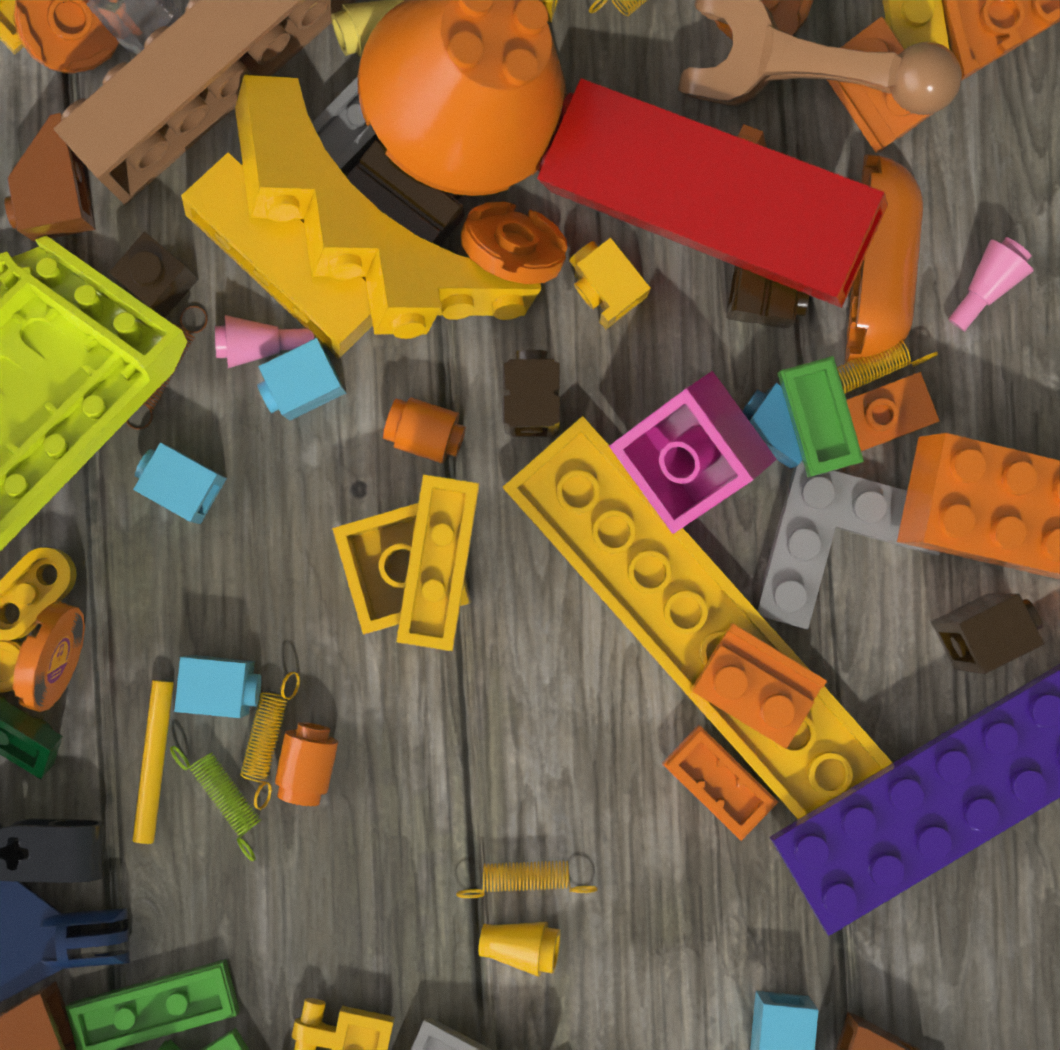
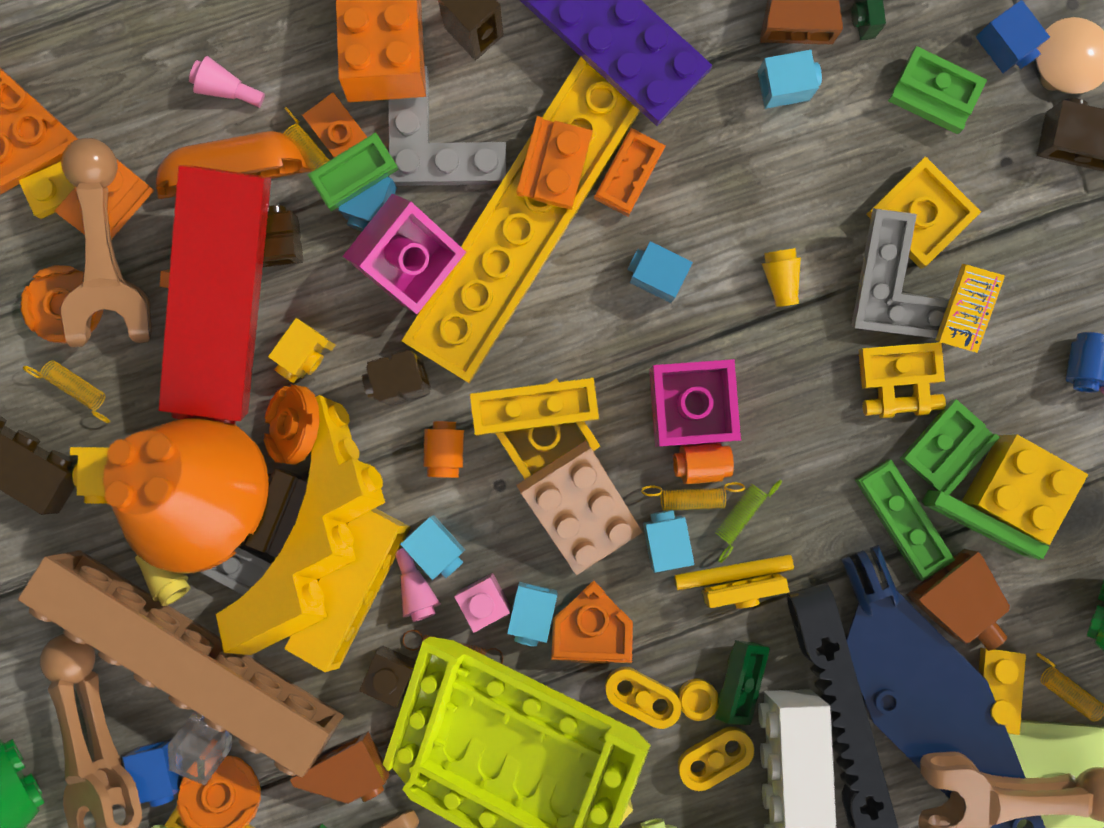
camera: 105 degrees left, 0 degrees up
orange tile [13,602,85,712] -> none
yellow piece [456,860,598,898] -> none
none -> bright pink brick [455,573,511,633]
none -> plate [516,441,643,576]
none -> orange plate [551,581,633,664]
none -> dark azure brick [627,241,693,303]
none -> dark pink brick [649,359,741,447]
none -> yellow plate [702,573,789,609]

